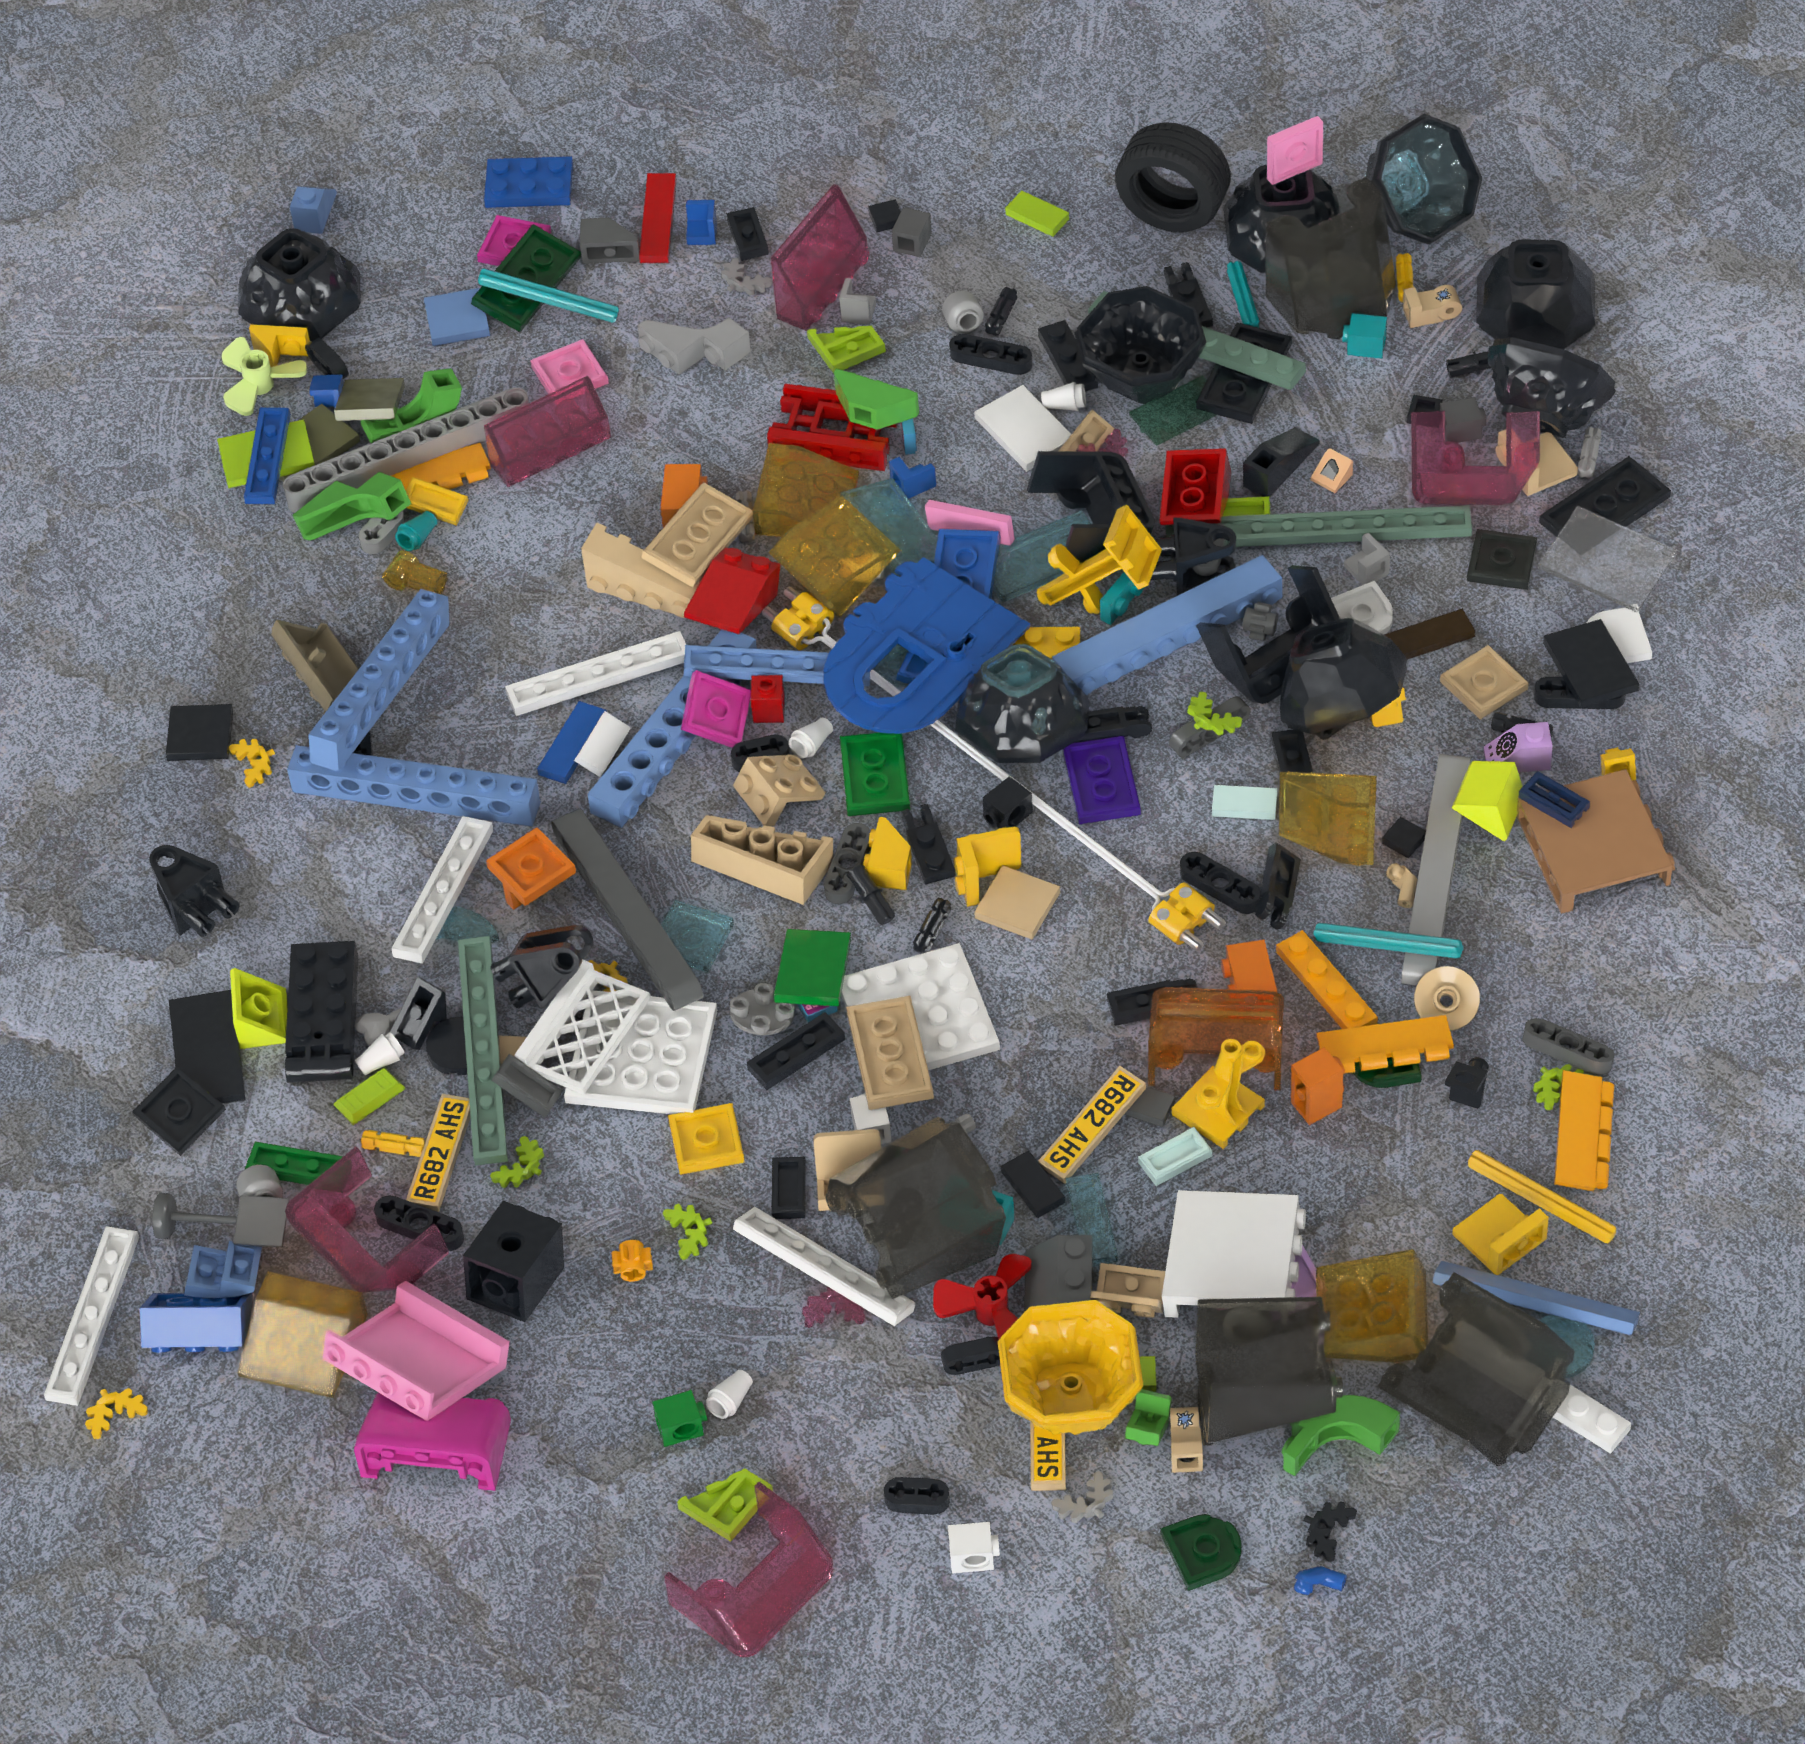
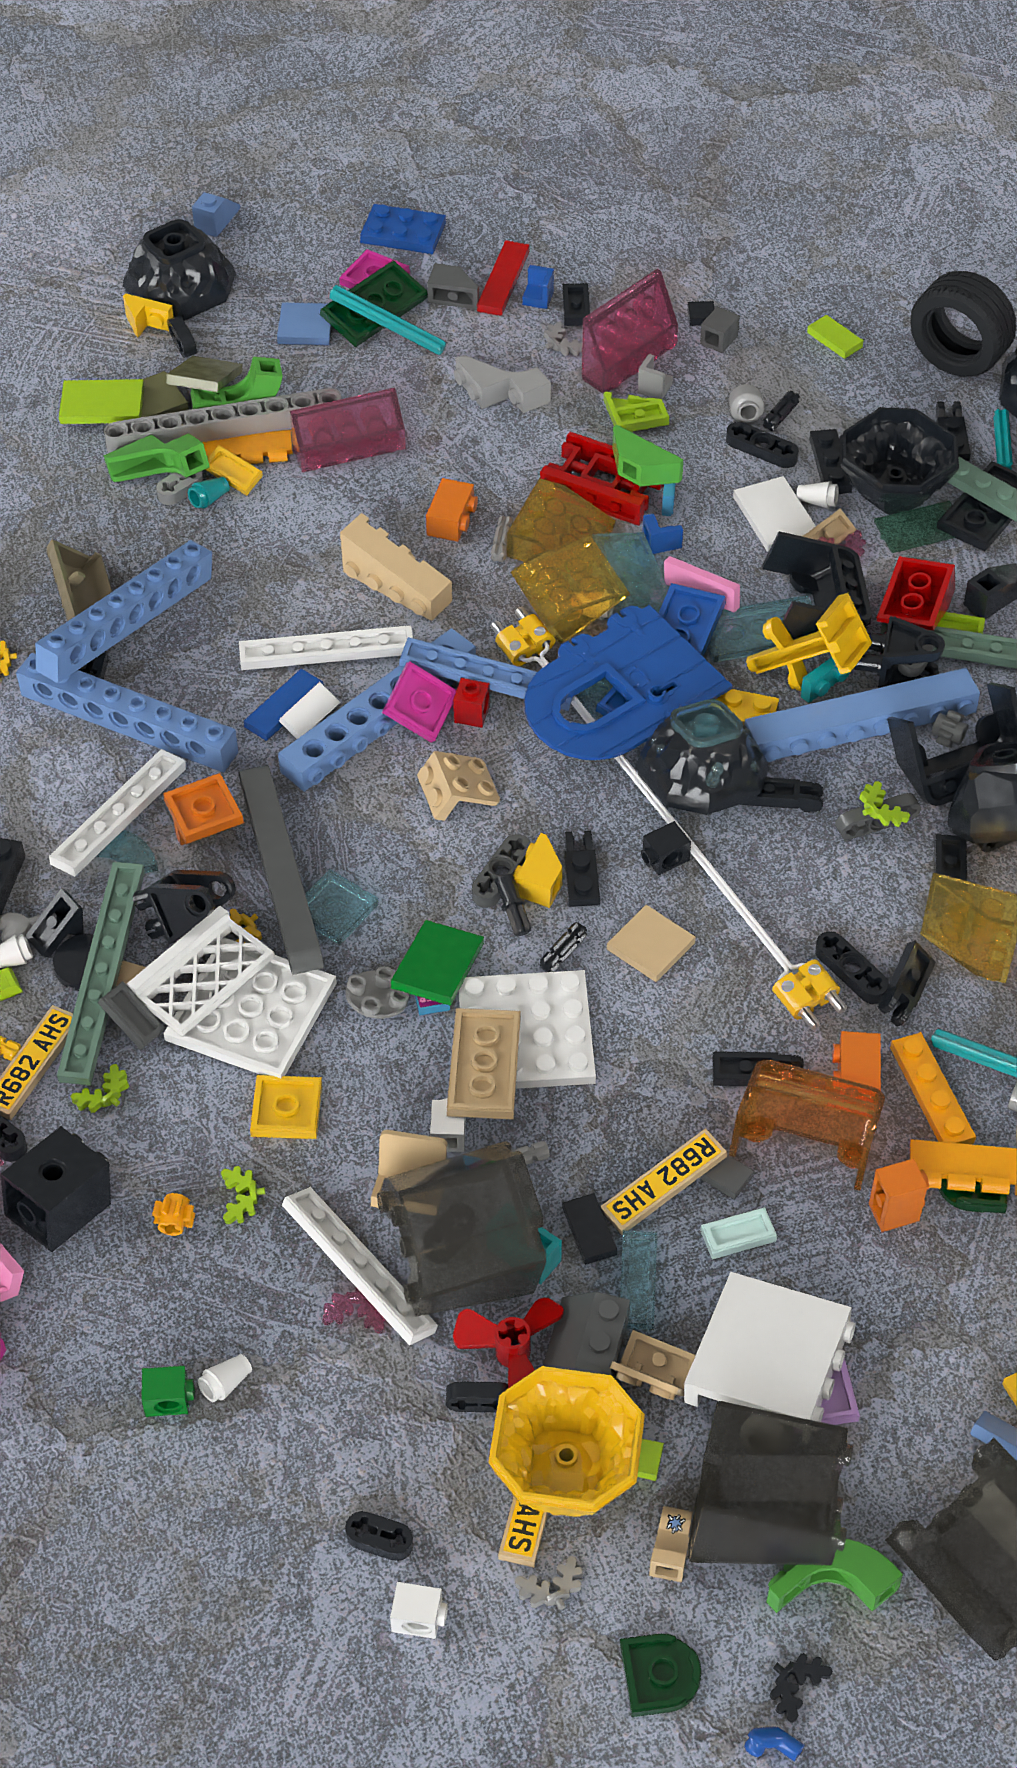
camera: 10 degrees right, 0 degrees up
yellowish green piece [222,337,307,416] -> none
blue tile [244,407,291,504] -> none
blue panel [309,375,343,409] -> none
clear yellow piece [382,550,448,594] -> none
bright pink tile [530,339,609,405] -> none
tan tile [641,482,755,588] -> none
clear pink windscreen [664,1482,834,1657] -> none
lime wing [677,1468,773,1542] -> none
red slope [684,547,780,634] -> none
tan wedge [691,815,833,905] -> none
black beam [731,734,790,772] -> none
black plate [747,1012,845,1090] -> none
black tile [771,1156,806,1219] -> none
white cone [789,717,833,759] -> none
green tile [840,733,910,816] -> none
yellow bracket [954,827,1021,907] -> none
dark purple tile [1062,736,1141,825] -> none
bright green bracket [1125,1389,1172,1446] -> none
yellow piece [1172,1039,1265,1149] -> none
light aqua tile [1212,785,1277,820] -> none
clear yellow slope [1316,1249,1429,1363] -> none

